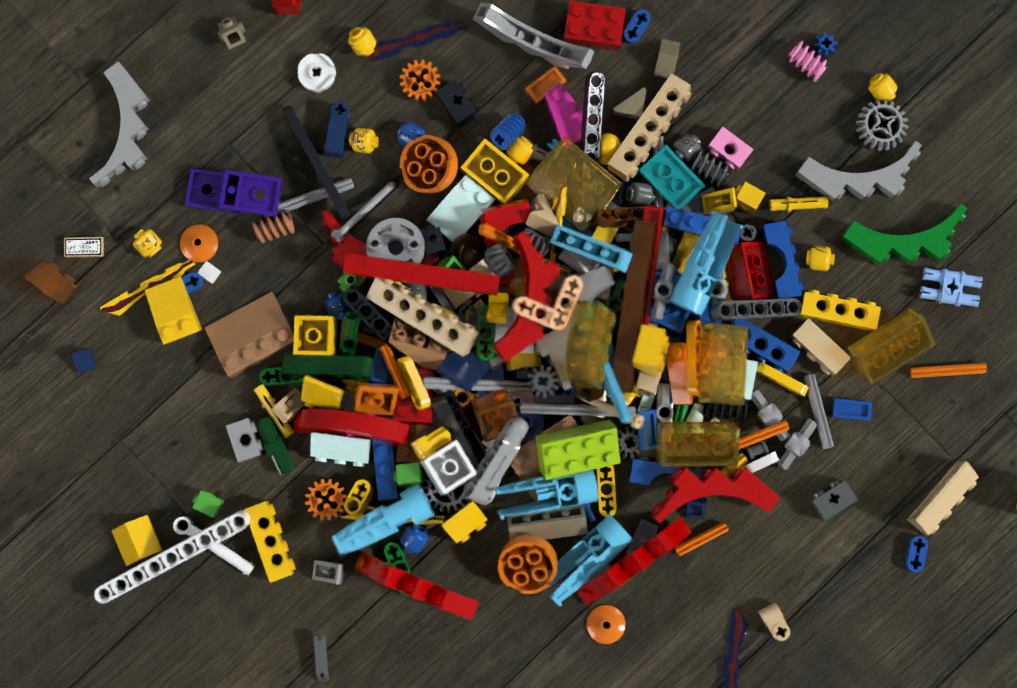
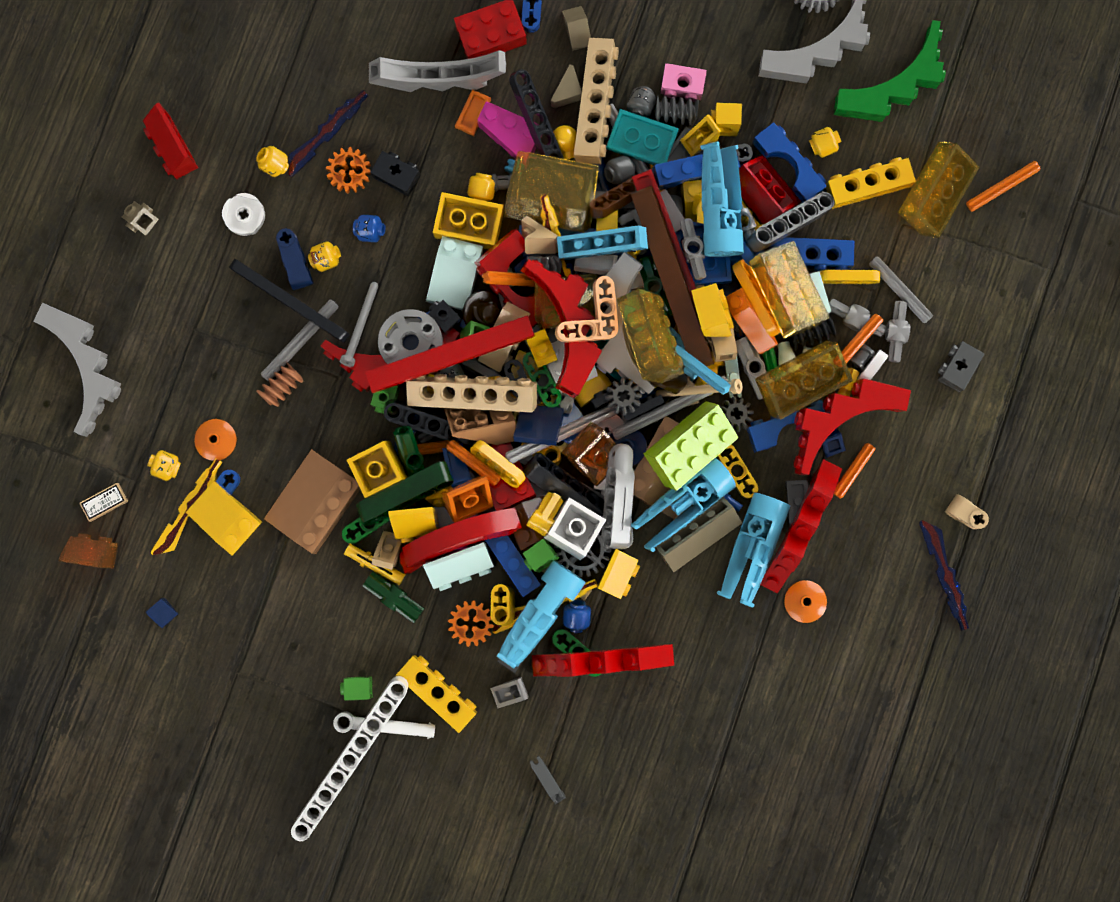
camera: 25 degrees left, 0 degrees up
yellow slope [112,515,162,566] -> none
dark purple bracket [185,168,283,217] -> none
white sticker [198,261,221,284] -> none
light grey brick [226,418,264,463] -> none
blue head [323,291,351,320] -> none
orange cylinder [400,135,458,194] -> none
dark grey gear [485,243,516,278] -> none
blue piece [490,113,526,150] -> none
orange cylinder [498,534,558,594] -> none
blue tile [636,409,659,450] -> none
yellow pin [769,196,828,212] -> none
tan brick [790,318,851,376] -> none
blue tile [831,398,873,422] -> none
blue beam [905,536,928,572] -> none
tan slope [907,461,979,535] -> none
light blue pin [919,268,983,307] -> none

